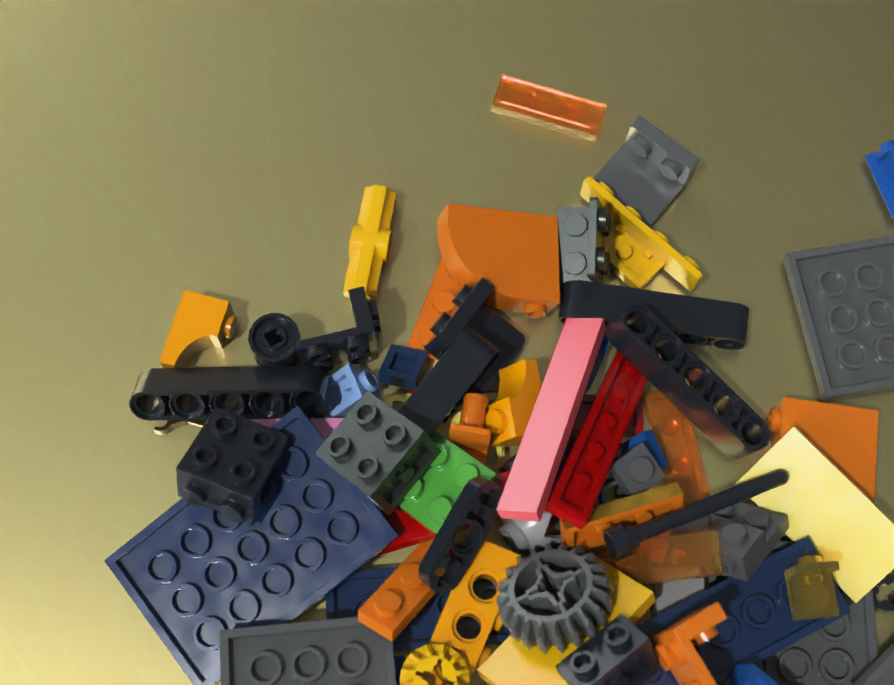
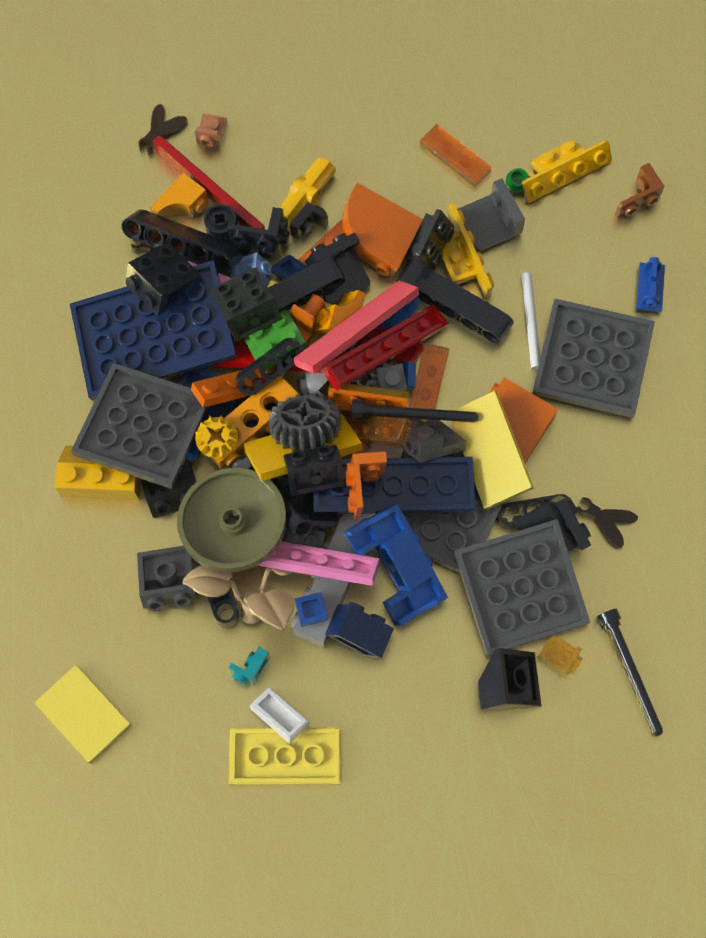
camera: 30 degrees right, 0 degrees up
black beam [606,304,770,459] -> none
clear yellow bracket [784,555,840,622] -> none
none -> dark brown piece [138,104,187,155]
none -> red tile [153,135,265,229]
none -> nougat bracket [195,113,228,148]
none -> black bracket [290,202,328,240]
none -> green plate [505,168,530,193]
none -> white bar [521,273,540,370]
none -> yellow bracket [522,140,612,203]
none -> dark orange bracket [615,163,664,218]

